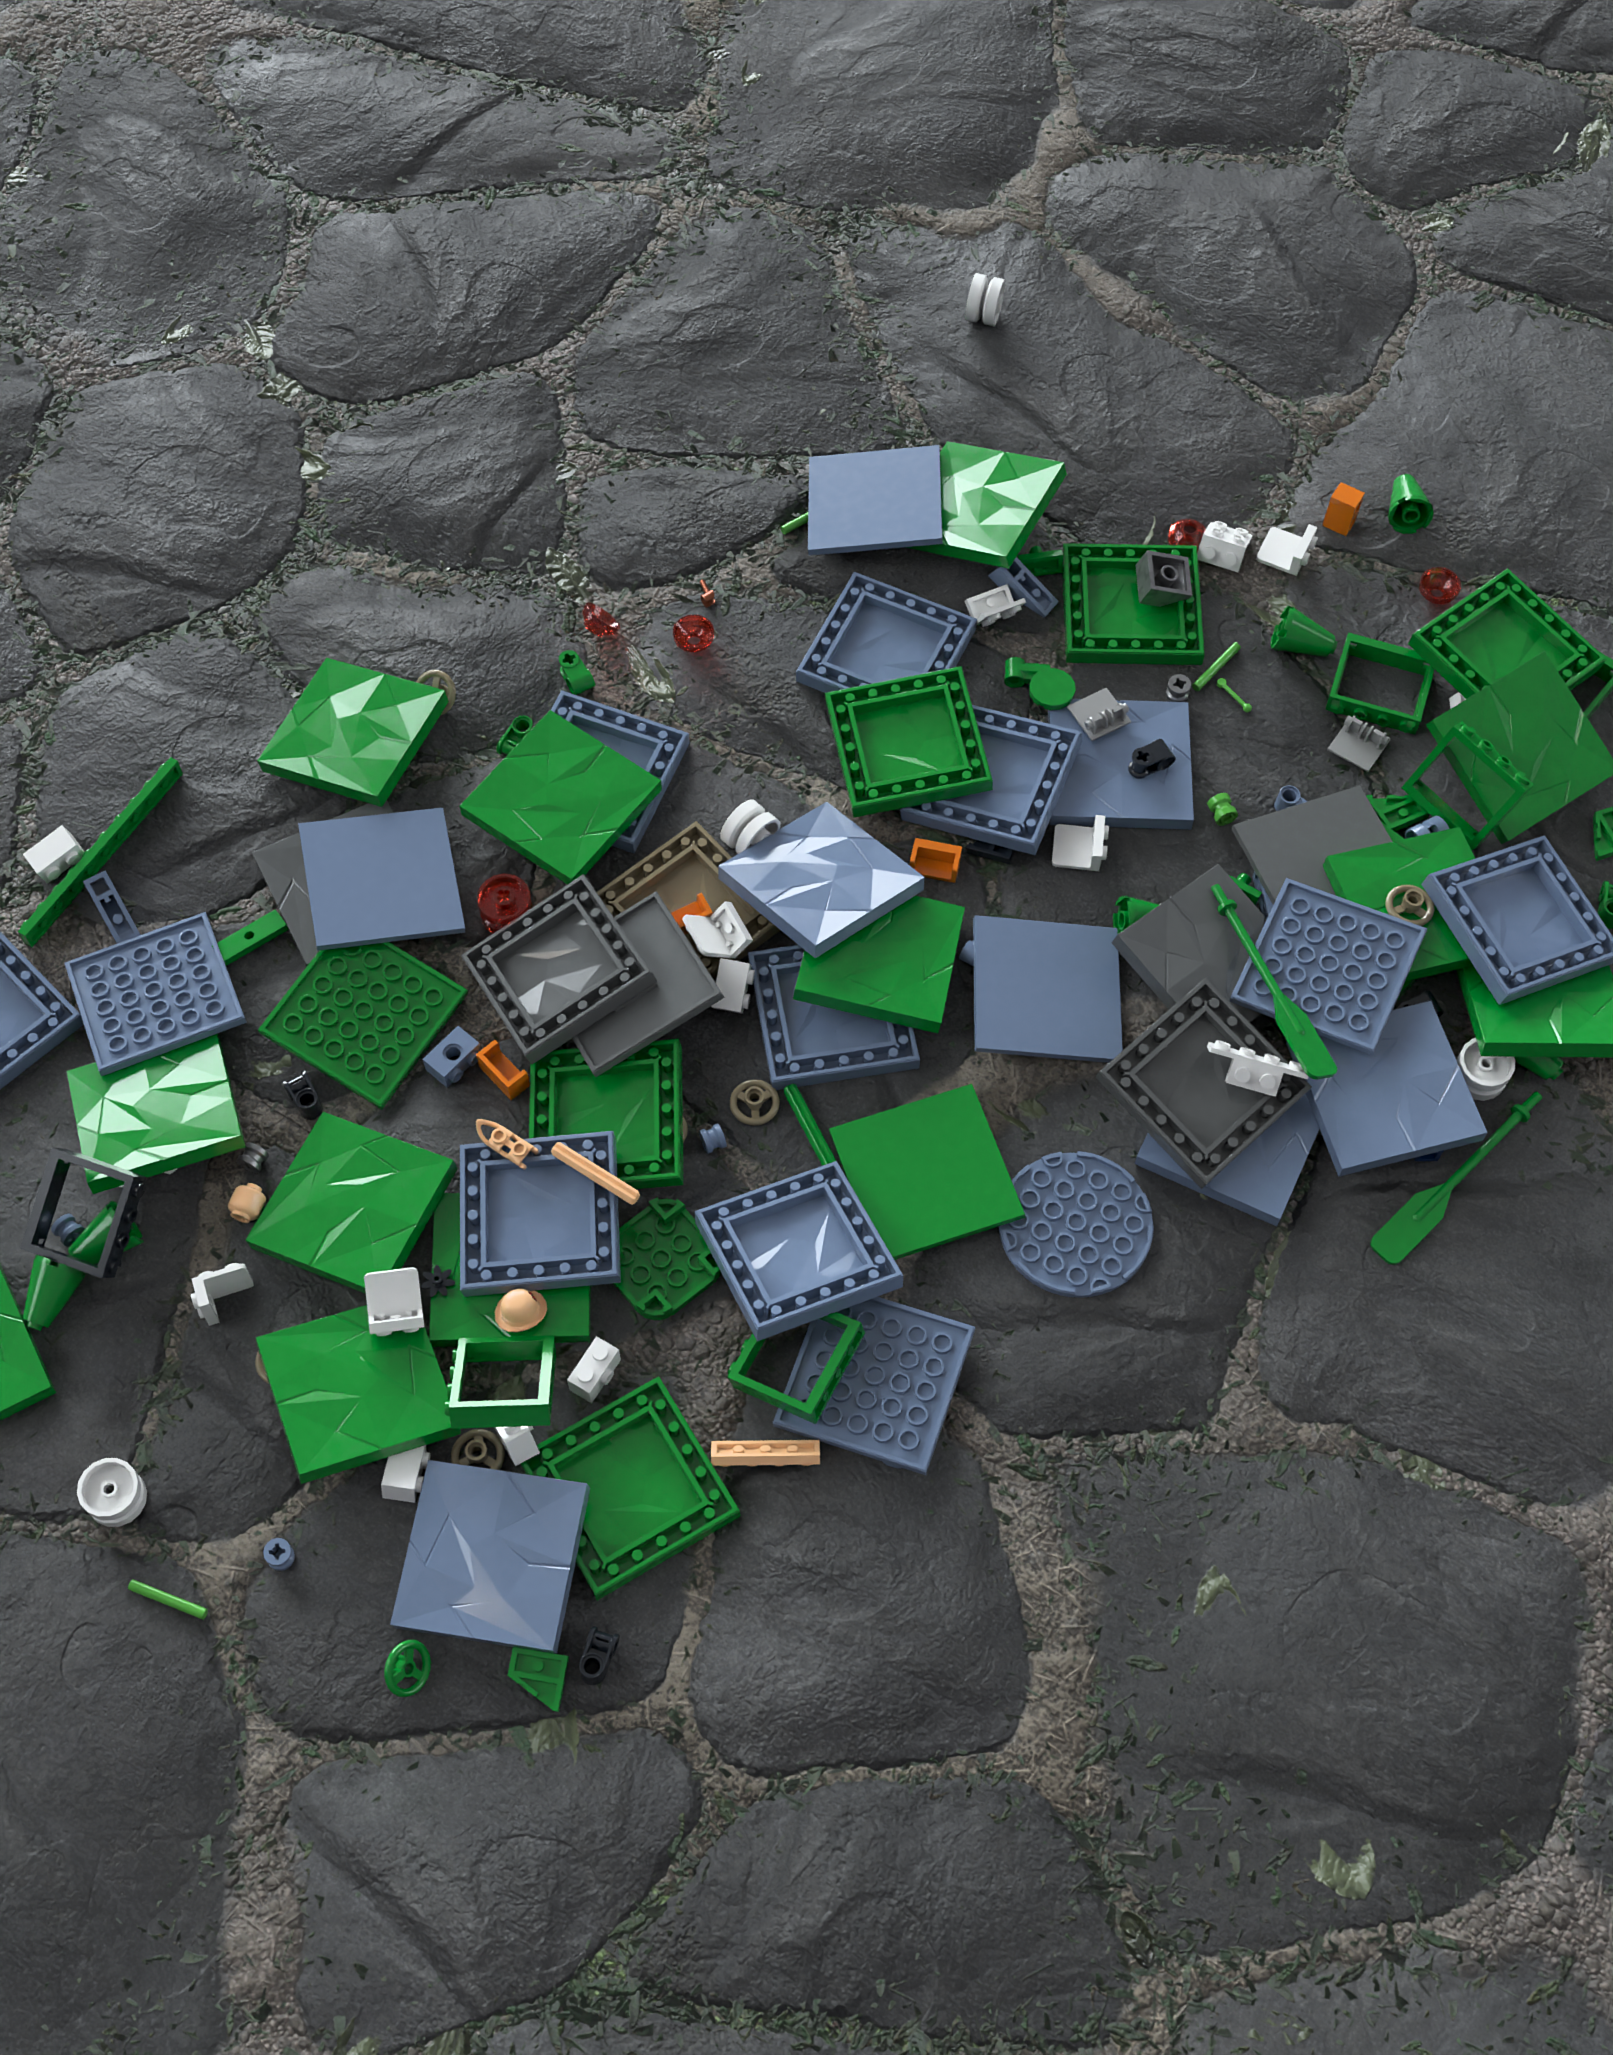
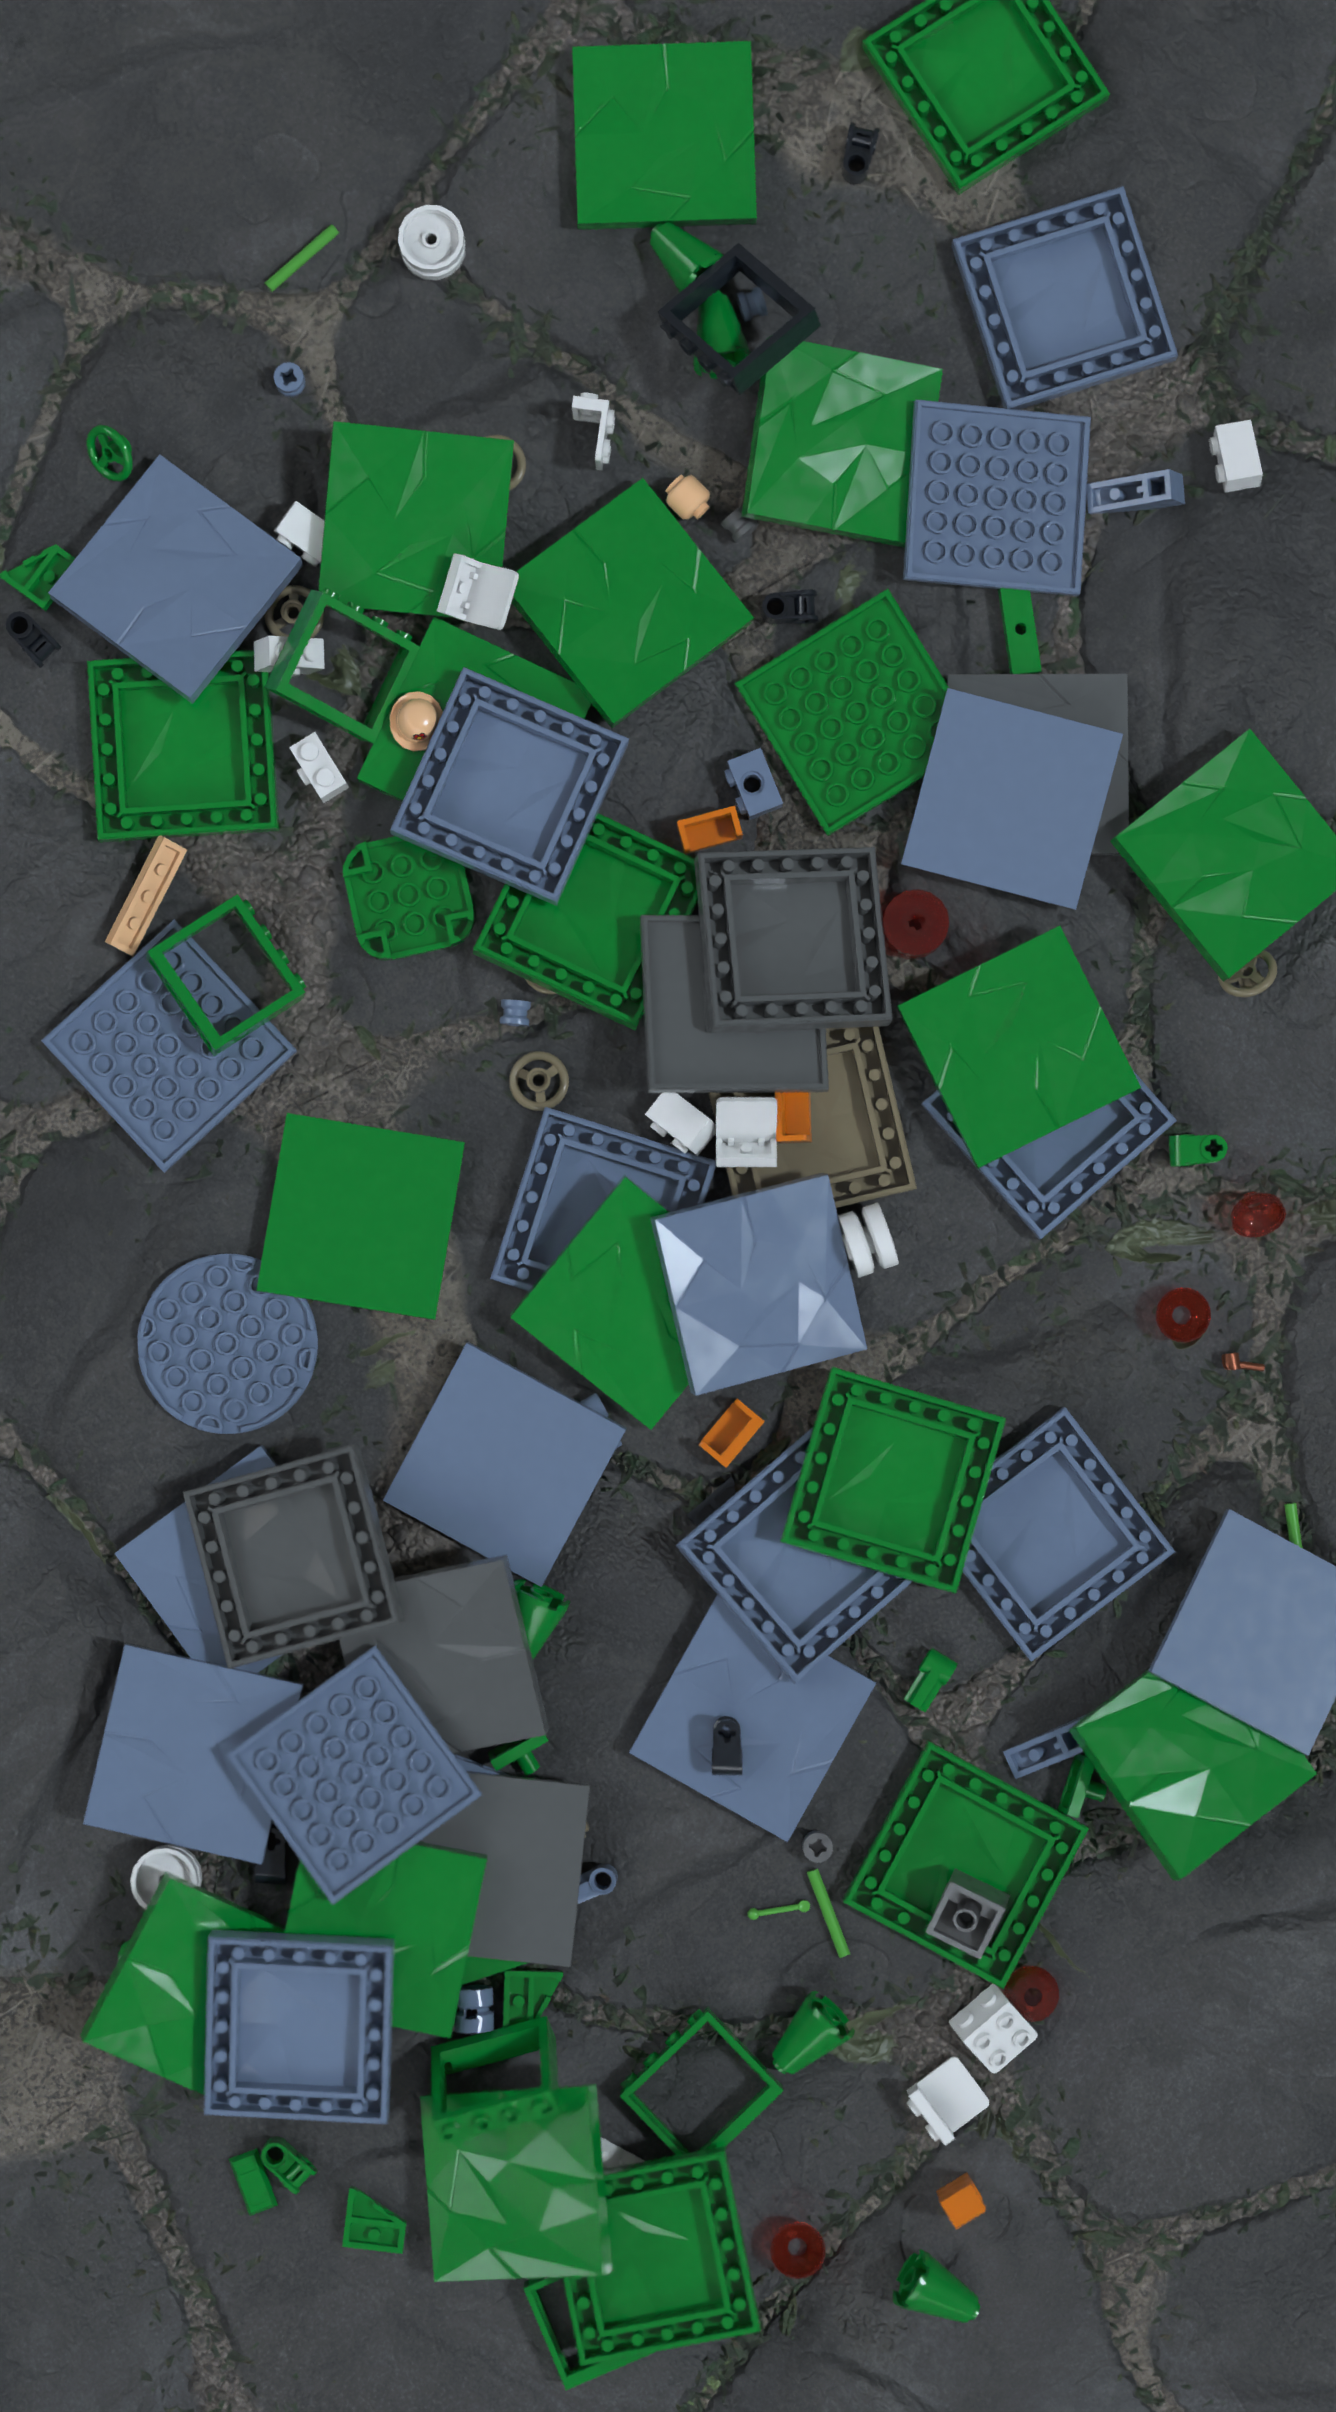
camera: 120 degrees right, 25 degrees up
green plate [18,757,183,948] -> none
black plant [421,1265,455,1298] -> none
light nougat piece [476,1119,539,1170] -> none
green piece [496,715,534,755] -> none
light nougat axle [551,1142,640,1205] -> none
sand blue tile [695,1161,903,1341] -> none
green axle [784,1084,836,1166] -> none
white bracket [965,584,1026,627] -> none
green tile [1029,668,1076,710] -> none
white bracket [1052,815,1109,871] -> none
light grey hinge [1067,688,1131,741] -> none
bright green wheel [1207,793,1238,826] -> none
white bracket [1207,1040,1309,1097] -> none
green piece [1211,884,1337,1080] -> none
light grey hinge [1327,715,1391,772] -> none
green piece [1370,1092,1542,1265] -> none
dark tan piece [1385,885,1434,926] -> none

